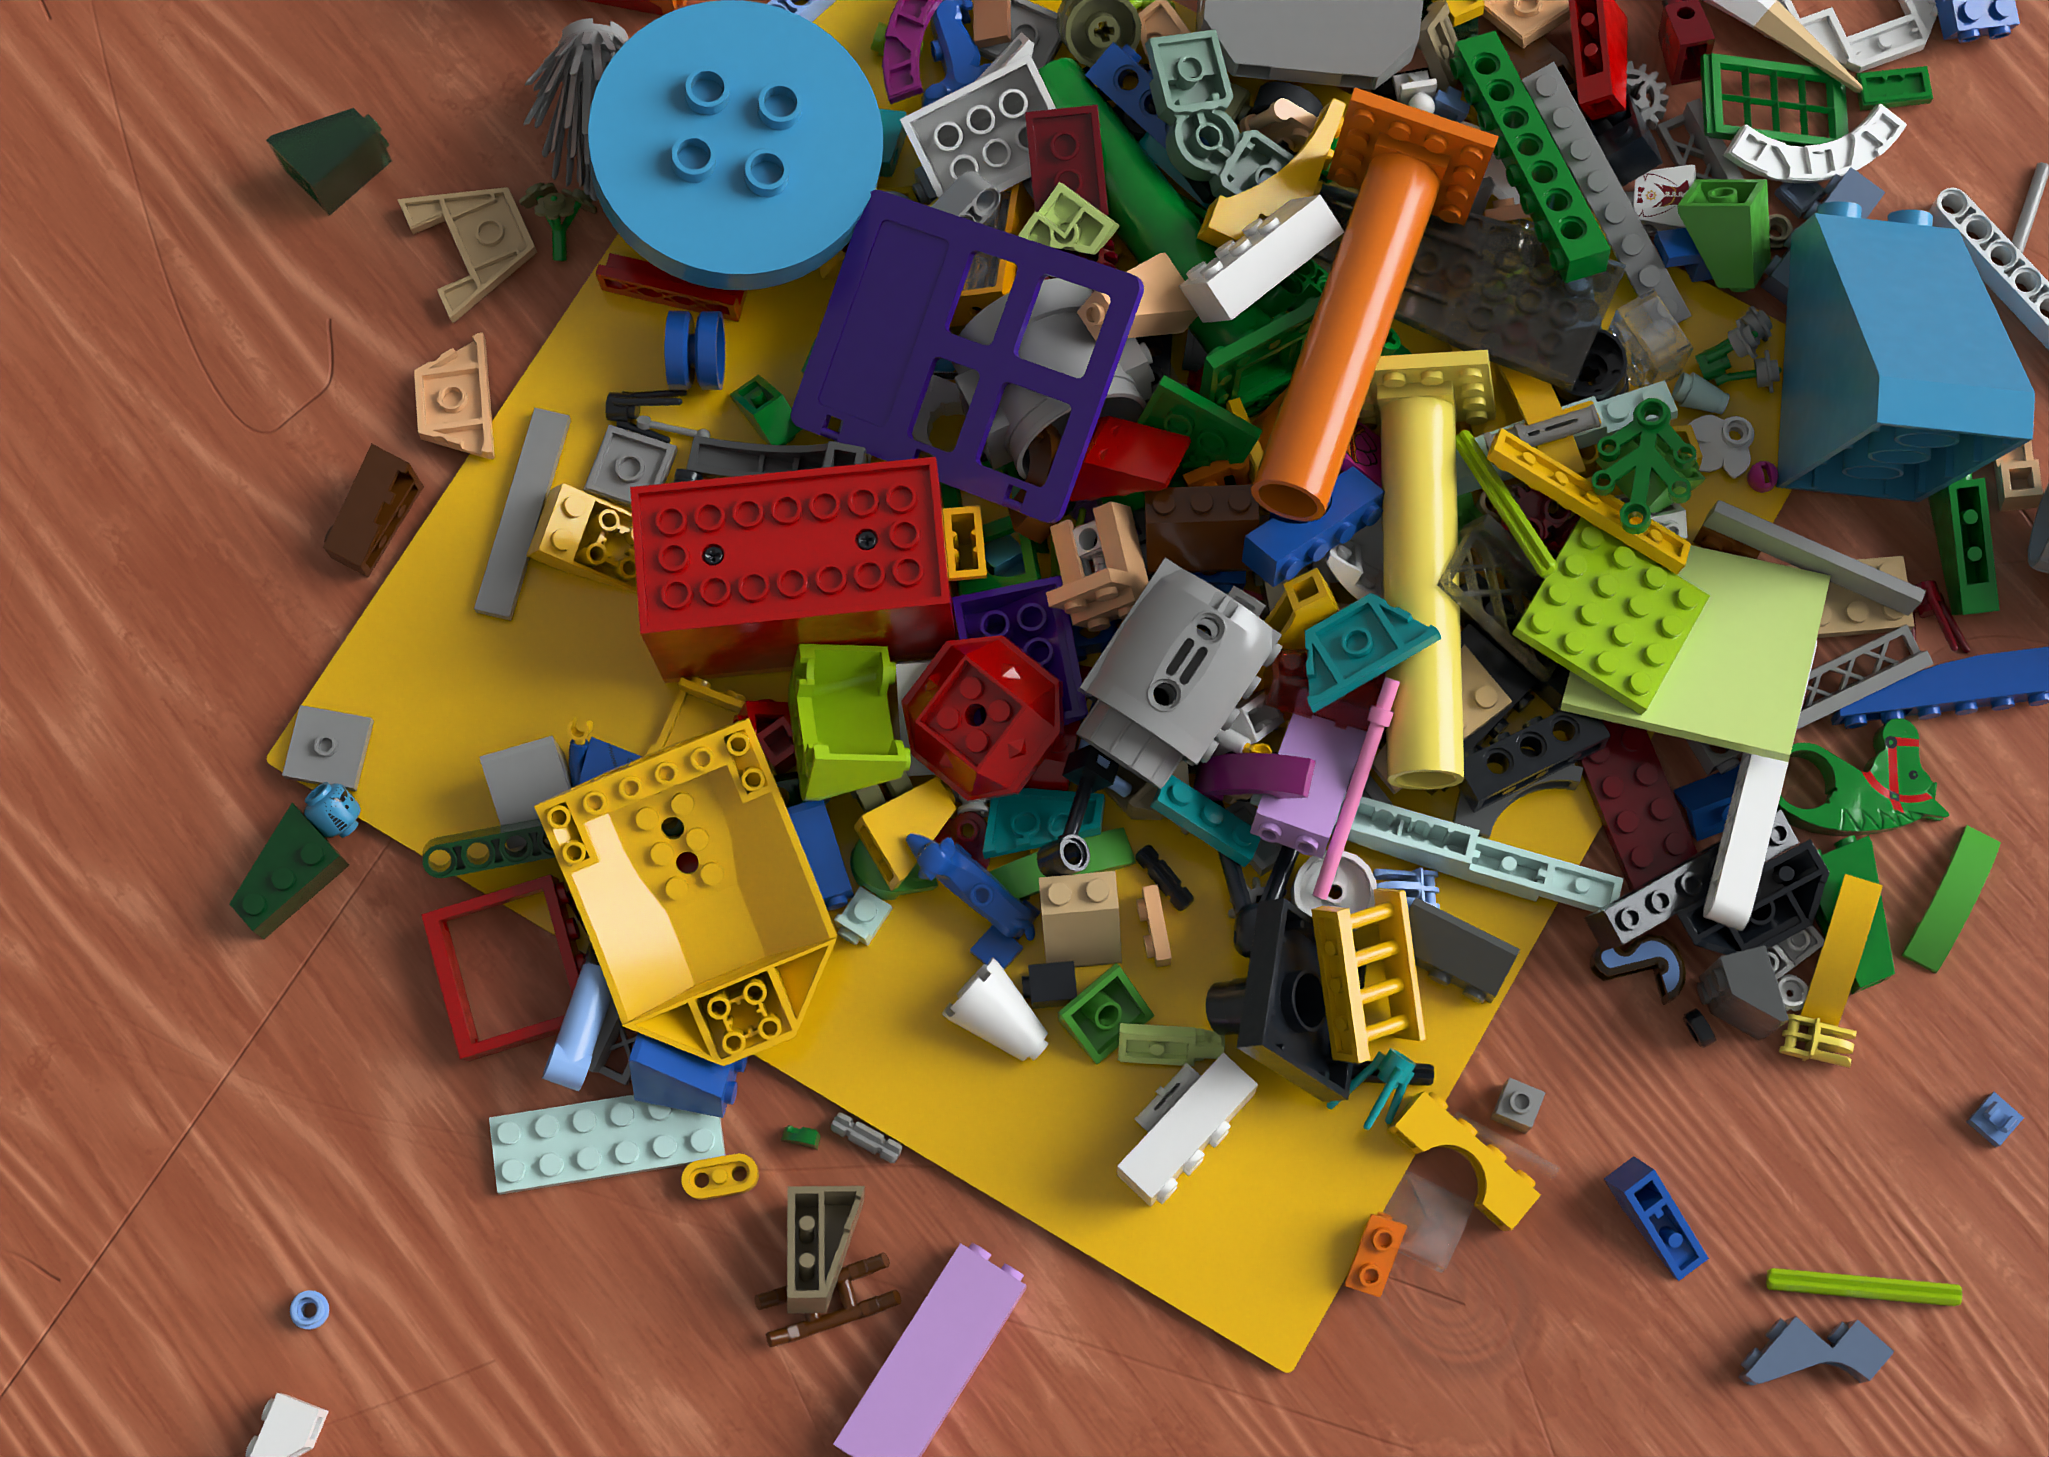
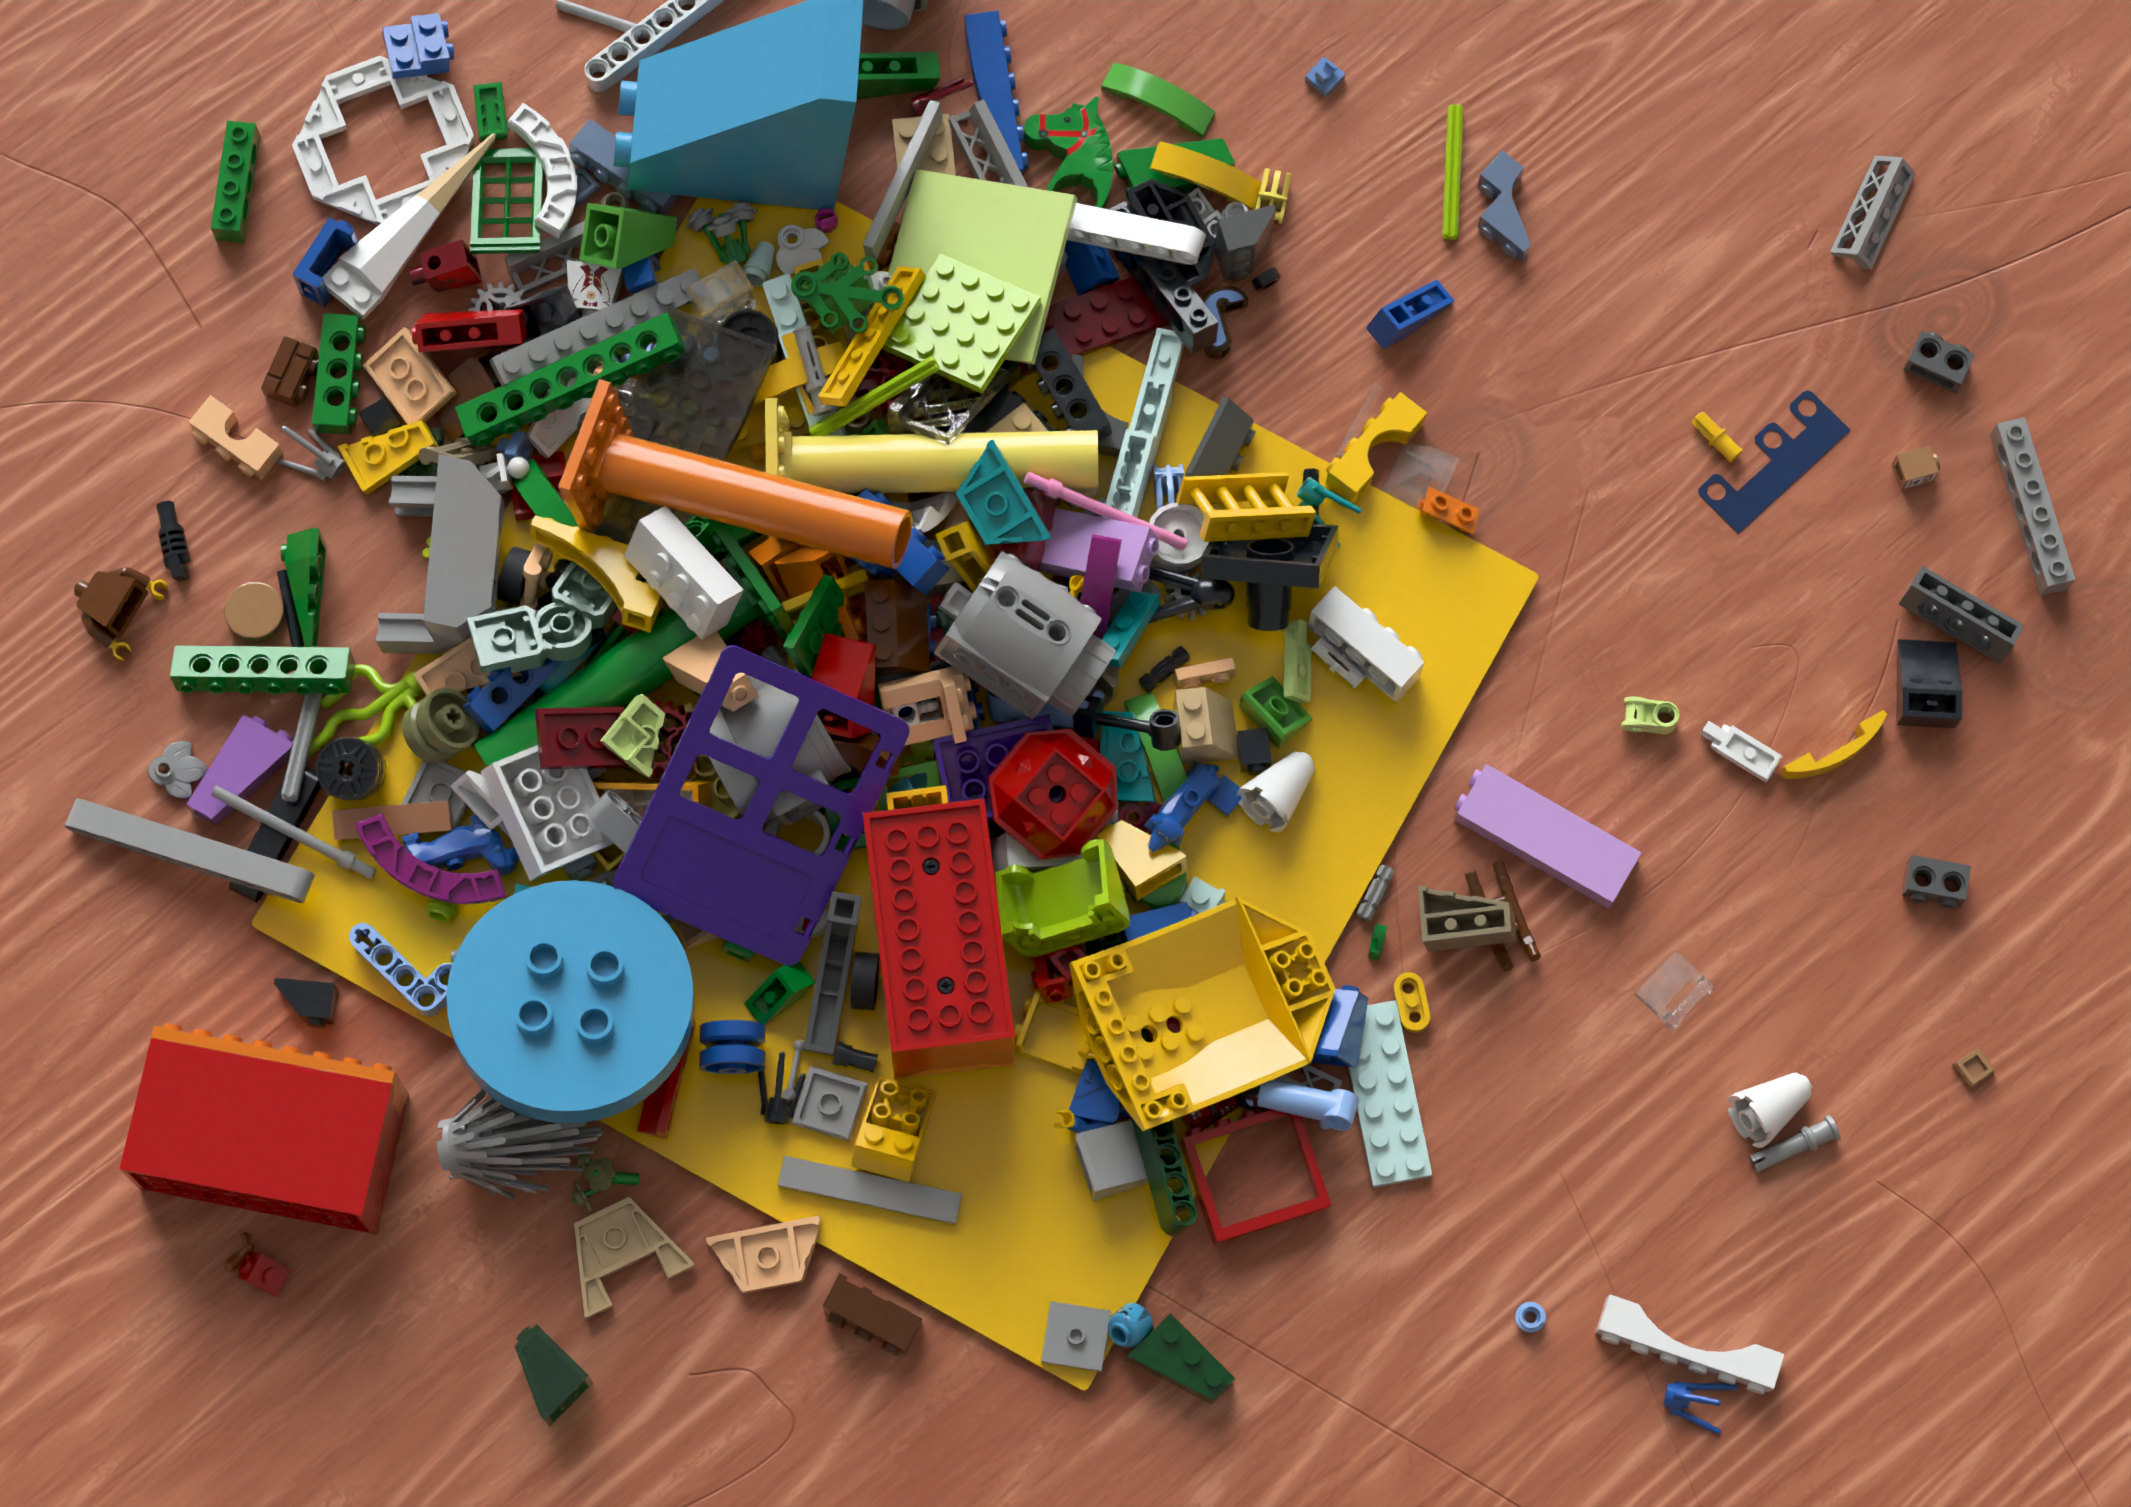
camera: 100 degrees left, 0 degrees up
light grey brick [1490,1078,1546,1134] -> none

